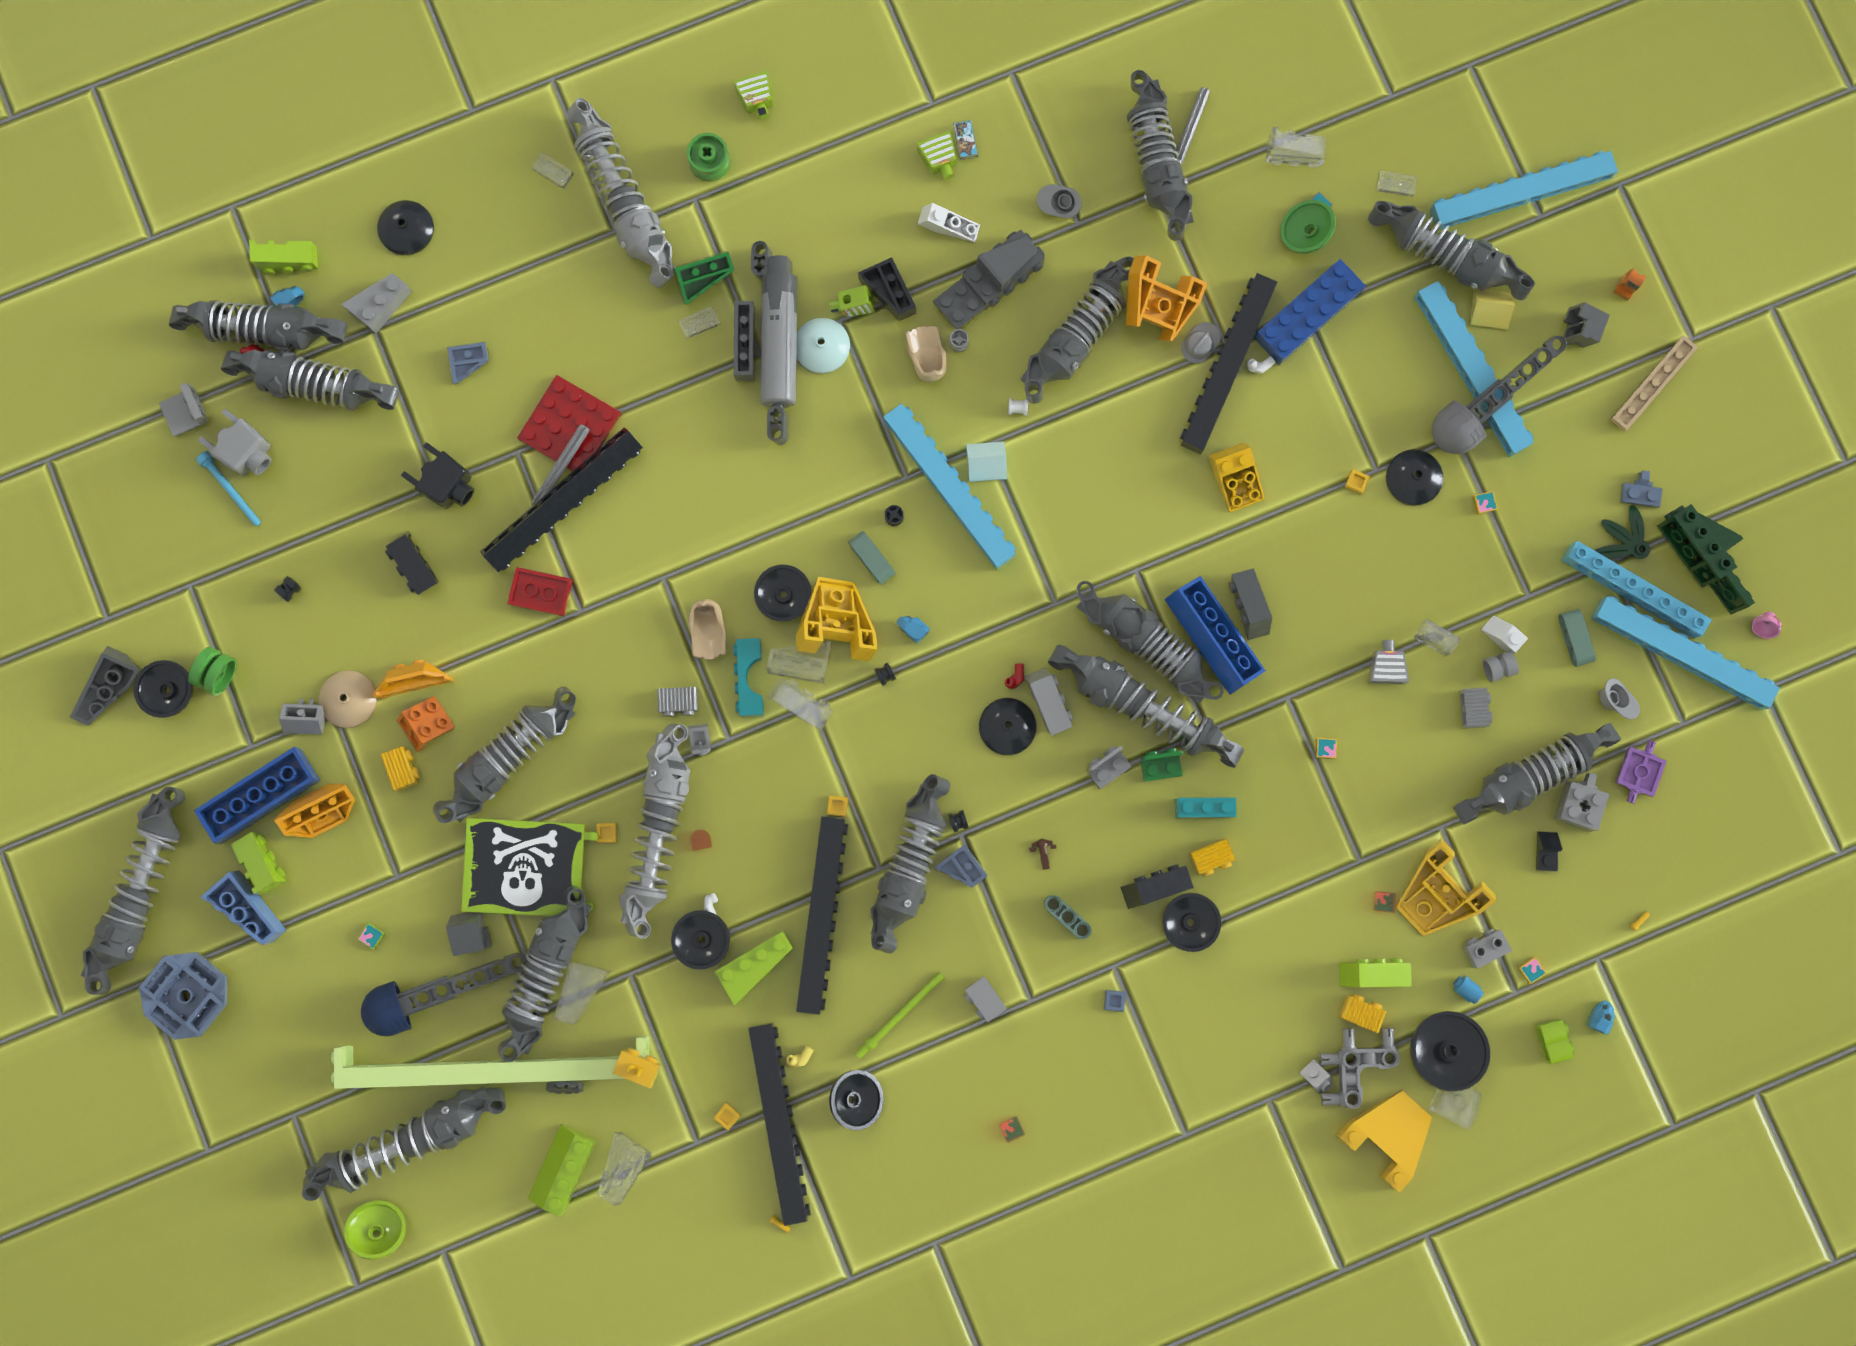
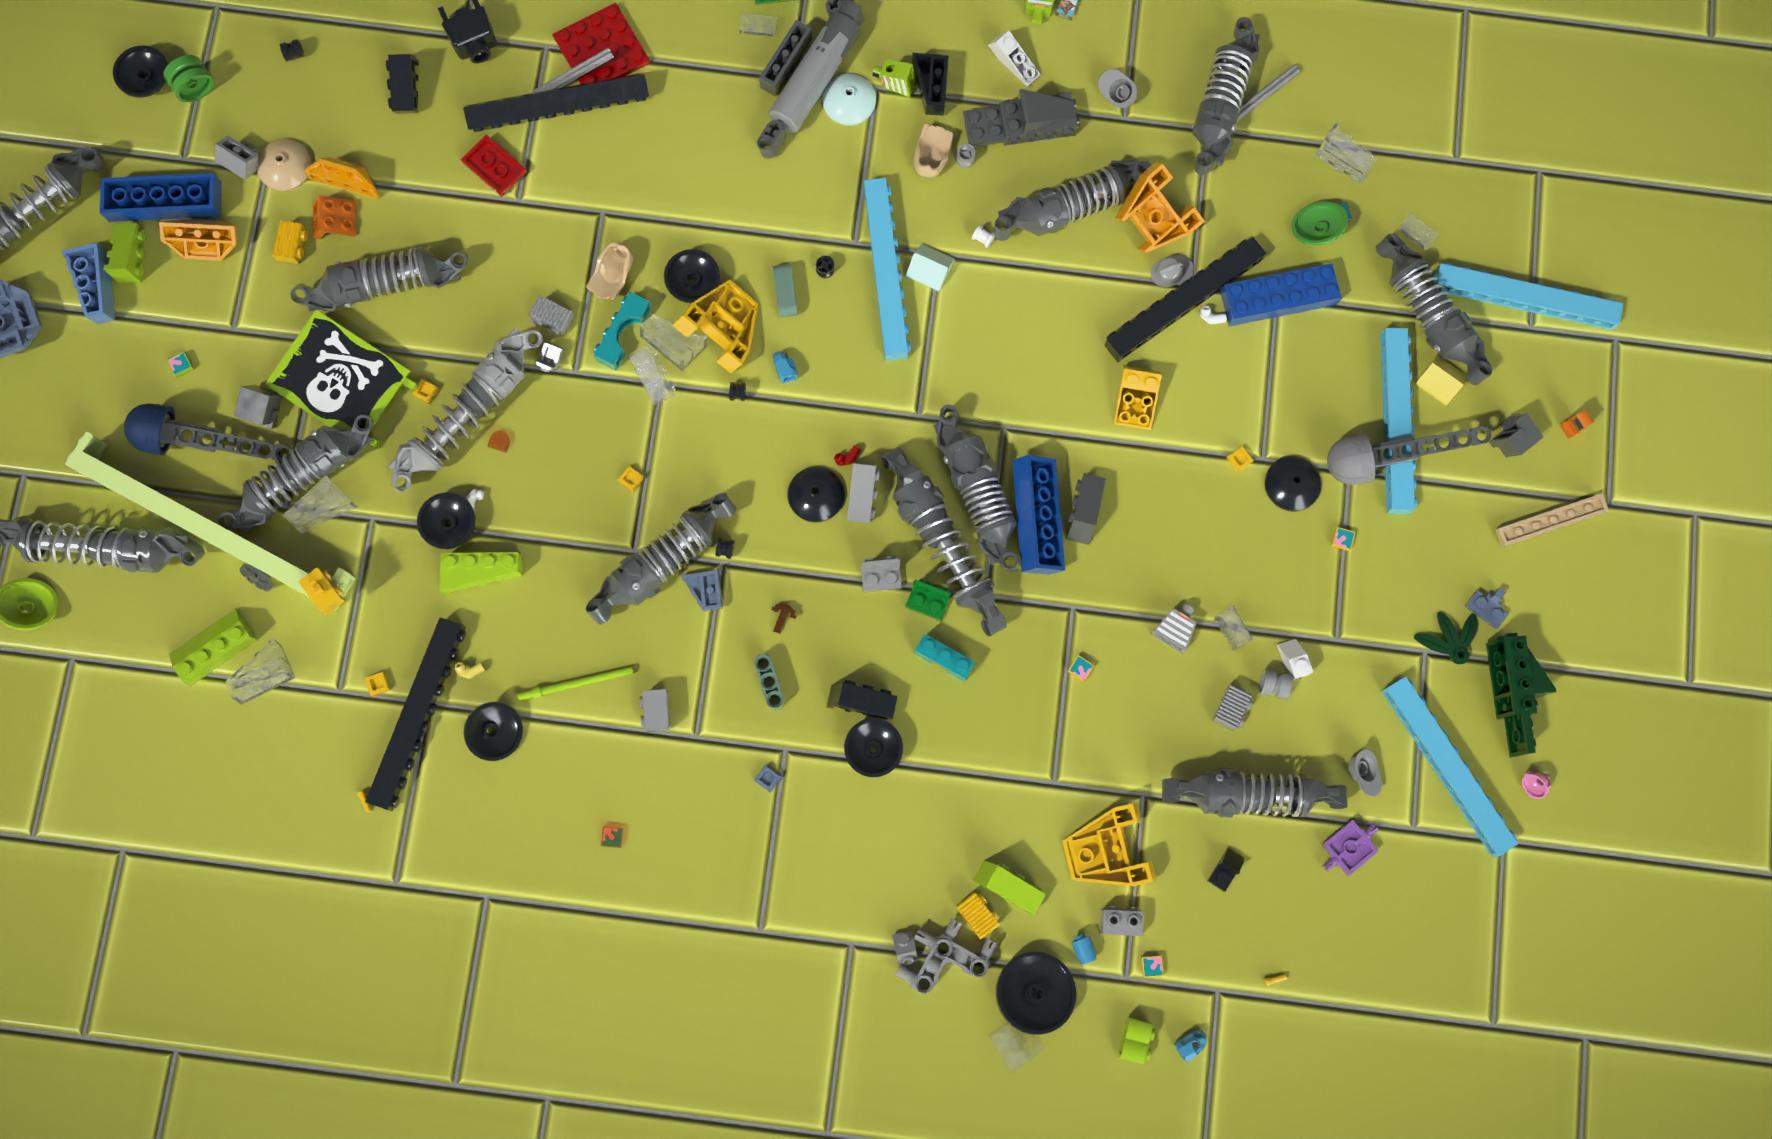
camera: 25 degrees right, 5 degrees down
dark grey wedge [70,646,140,725] -> none
black brick [796,816,848,1015] -> none
yellow brick [1189,838,1235,877] -> none
yellow wedge [1336,1090,1432,1193] -> none
clear orange tile [1373,891,1396,913] -> none
light grey hinge [1554,773,1609,832] -> none
sand green beam [1558,609,1596,667] -> none
medium azure brick [1561,541,1712,639] -> none

